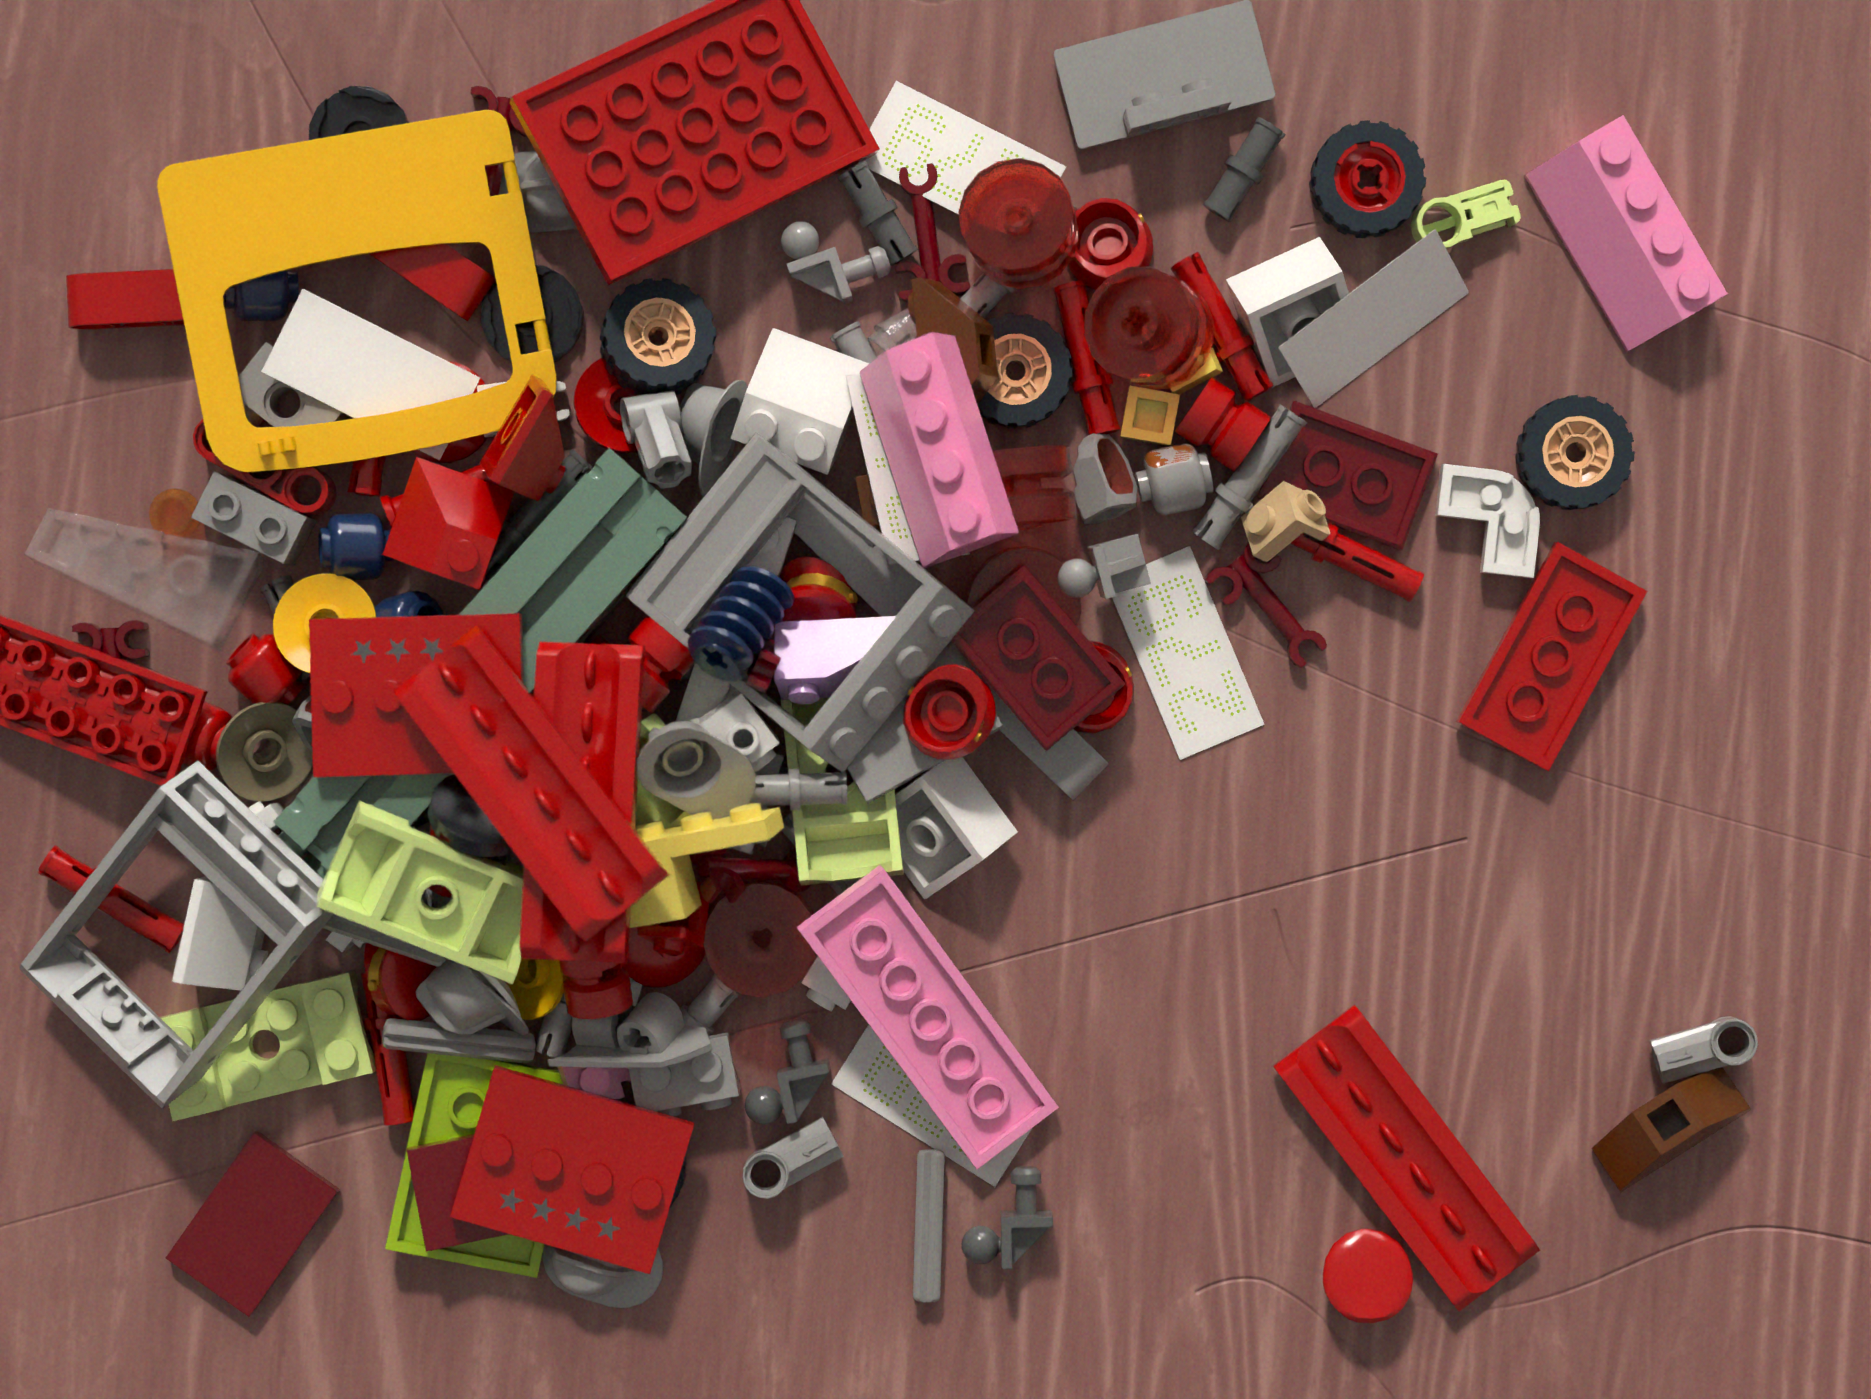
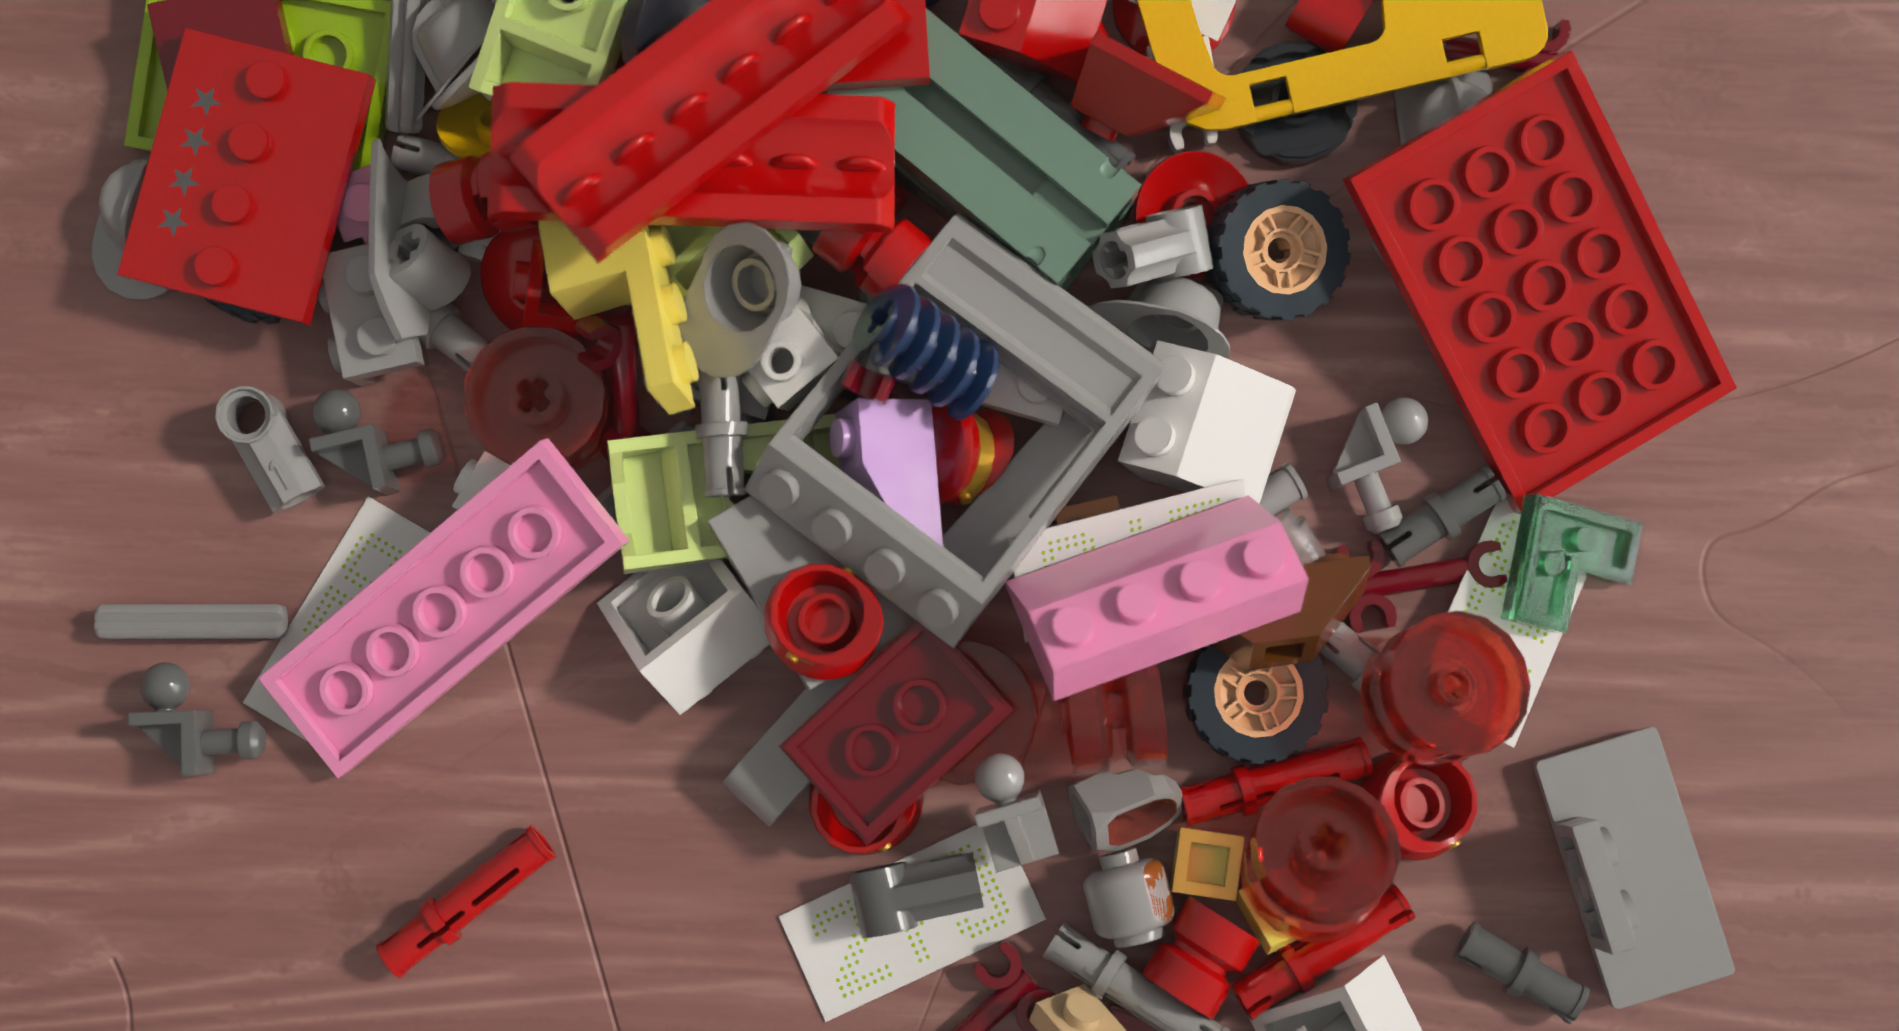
camera: 85 degrees right, 5 degrees down
none -> red pin [376,825,556,978]
none -> dark grey piece [849,852,984,938]
none -> clear green tile [1501,494,1643,633]

